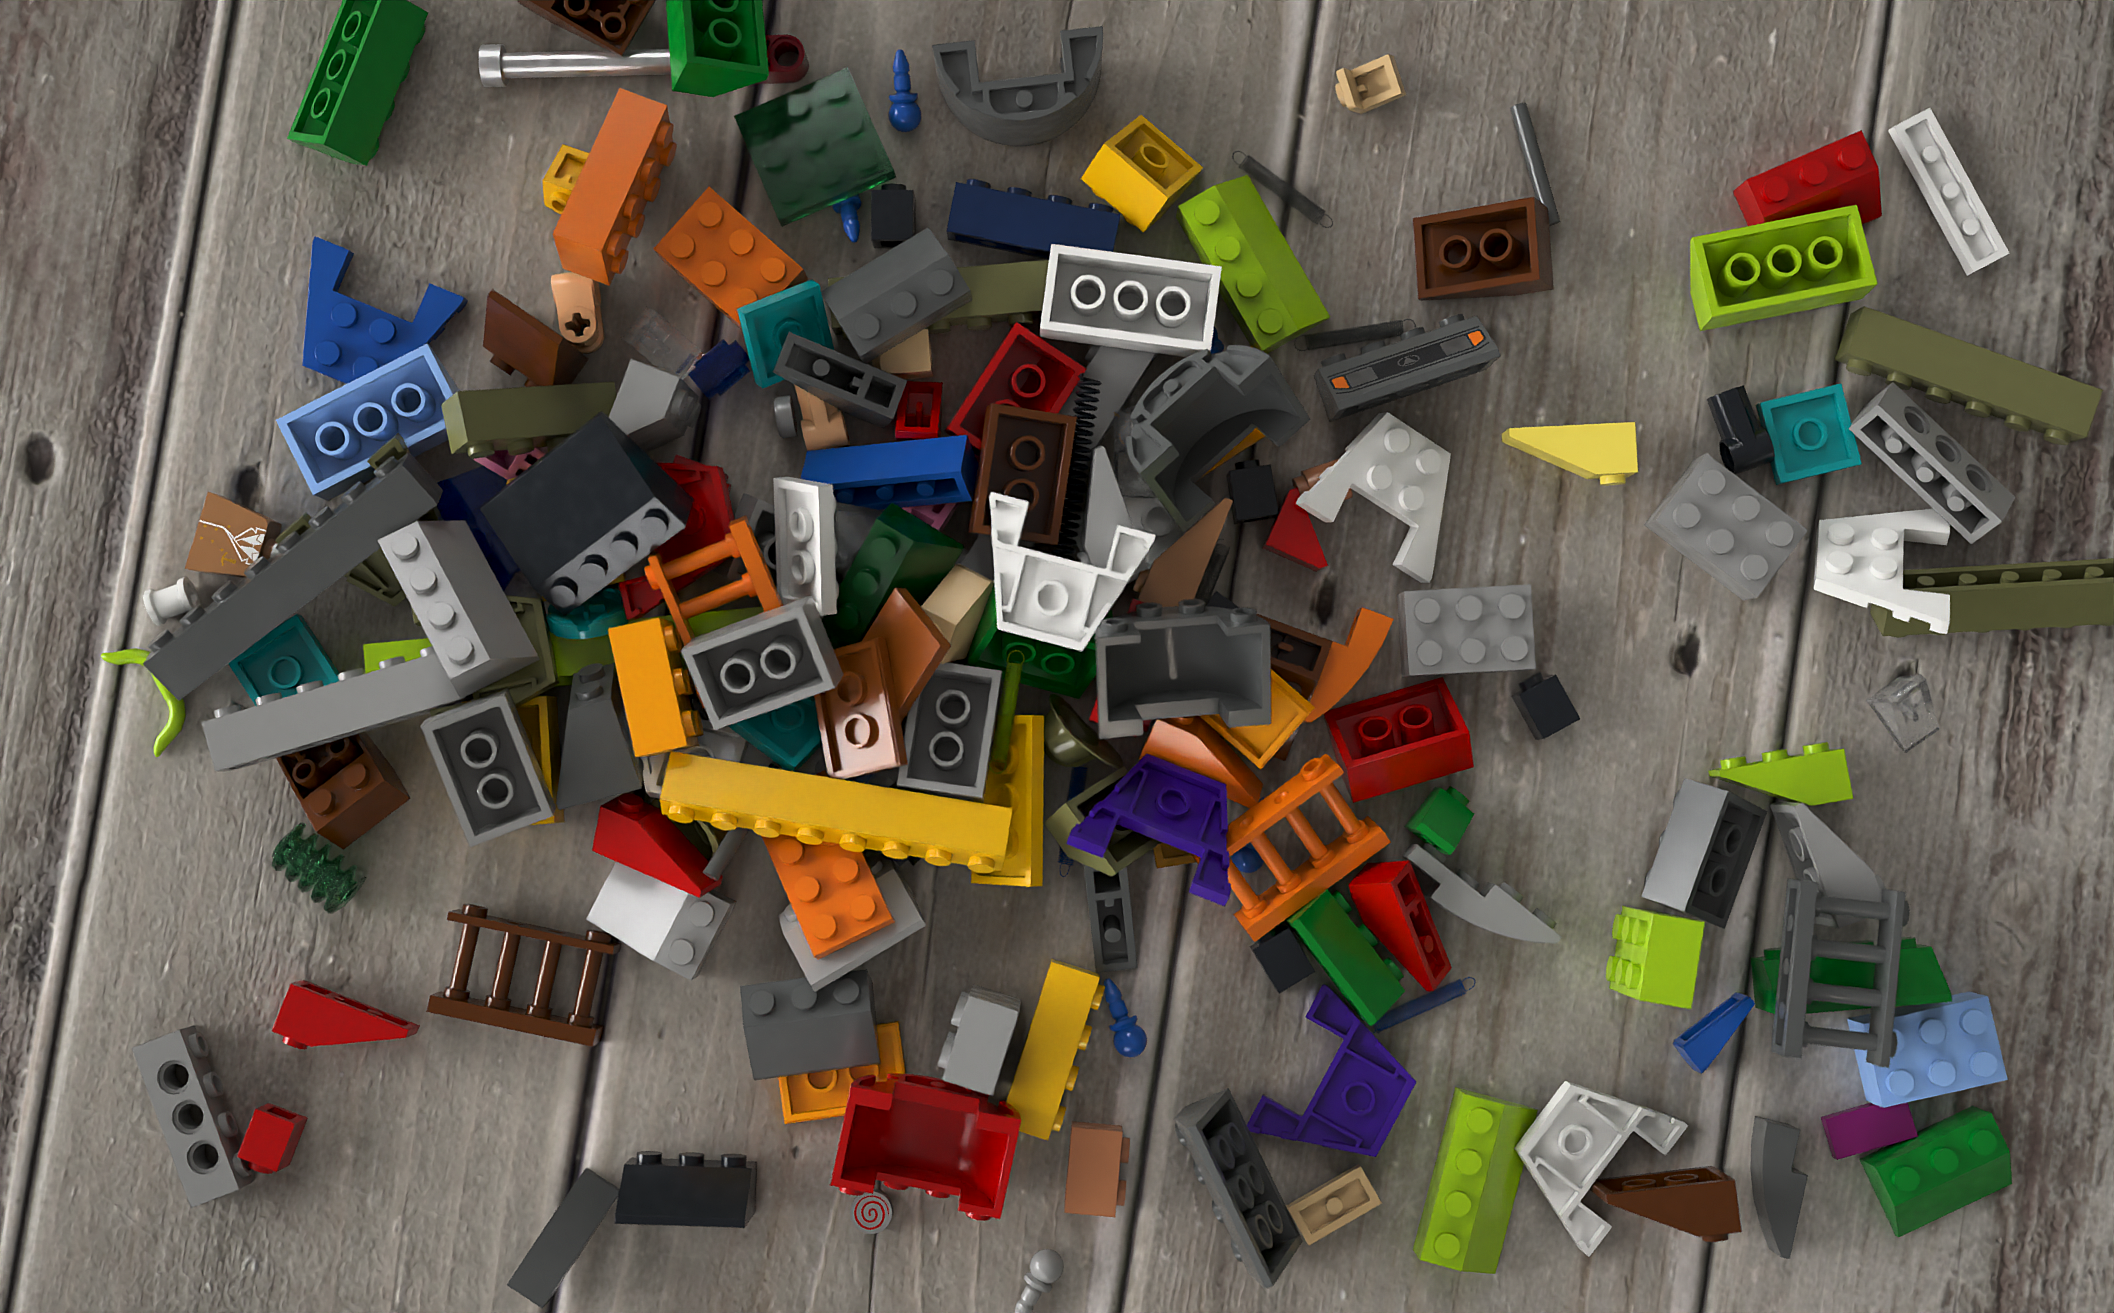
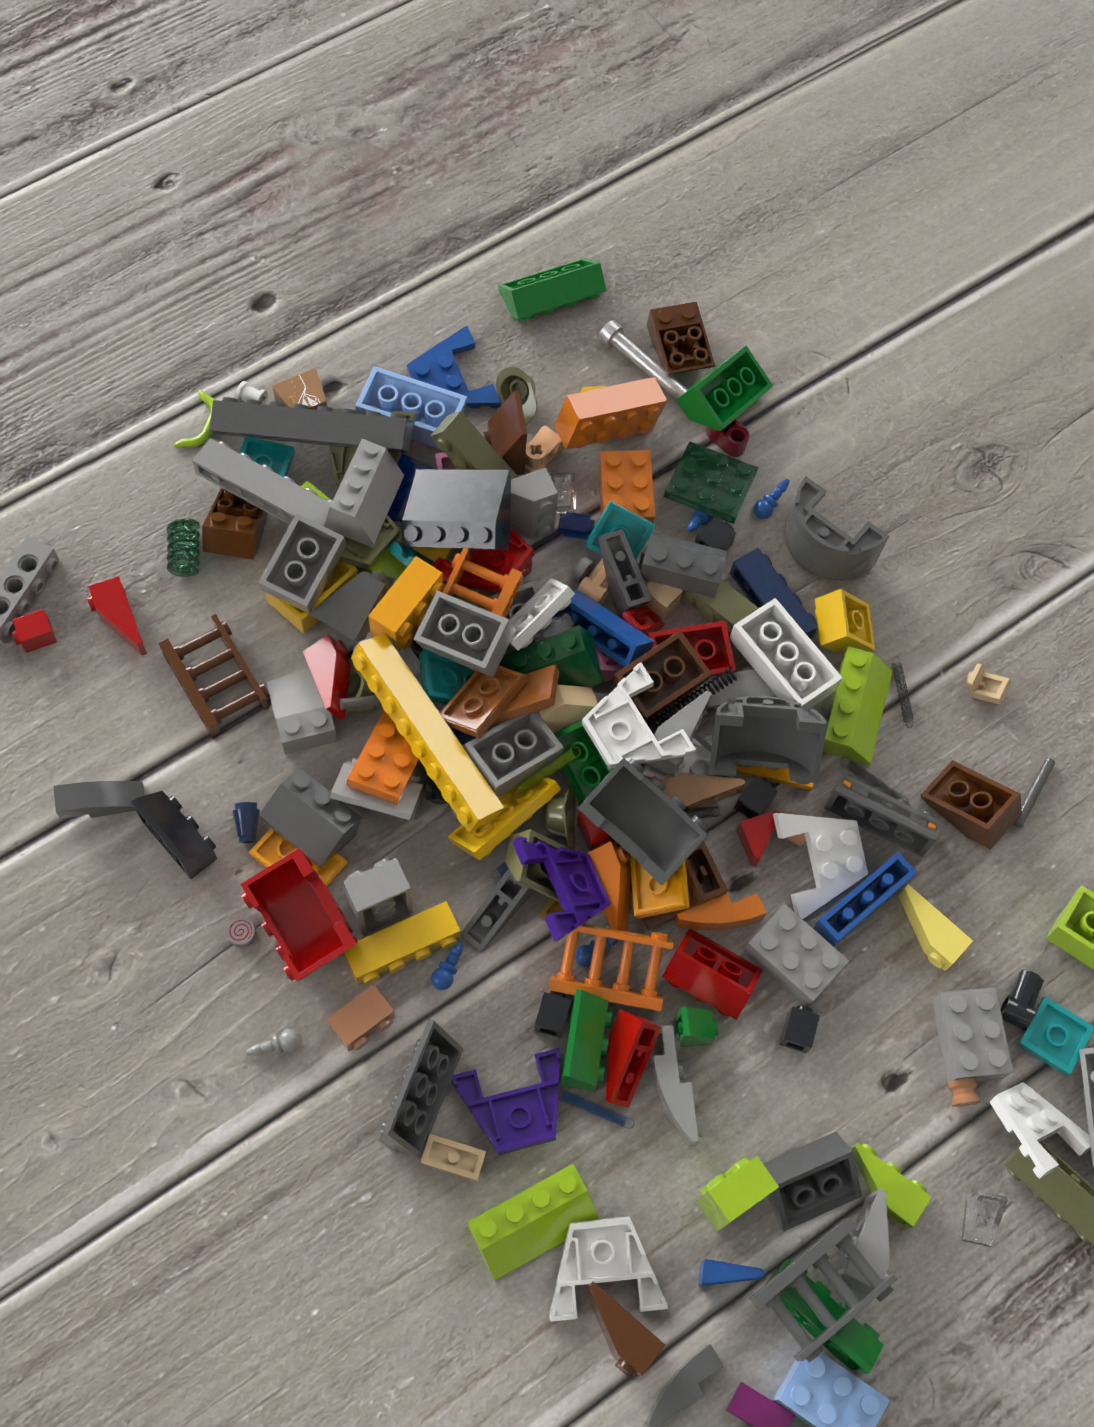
camera: 40 degrees right, 20 degrees down
none -> dark blue cone [232,802,260,843]
none -> olive piece [496,367,537,425]
none -> blue brick [813,852,917,947]
none -> nougat wheel [948,1078,981,1107]

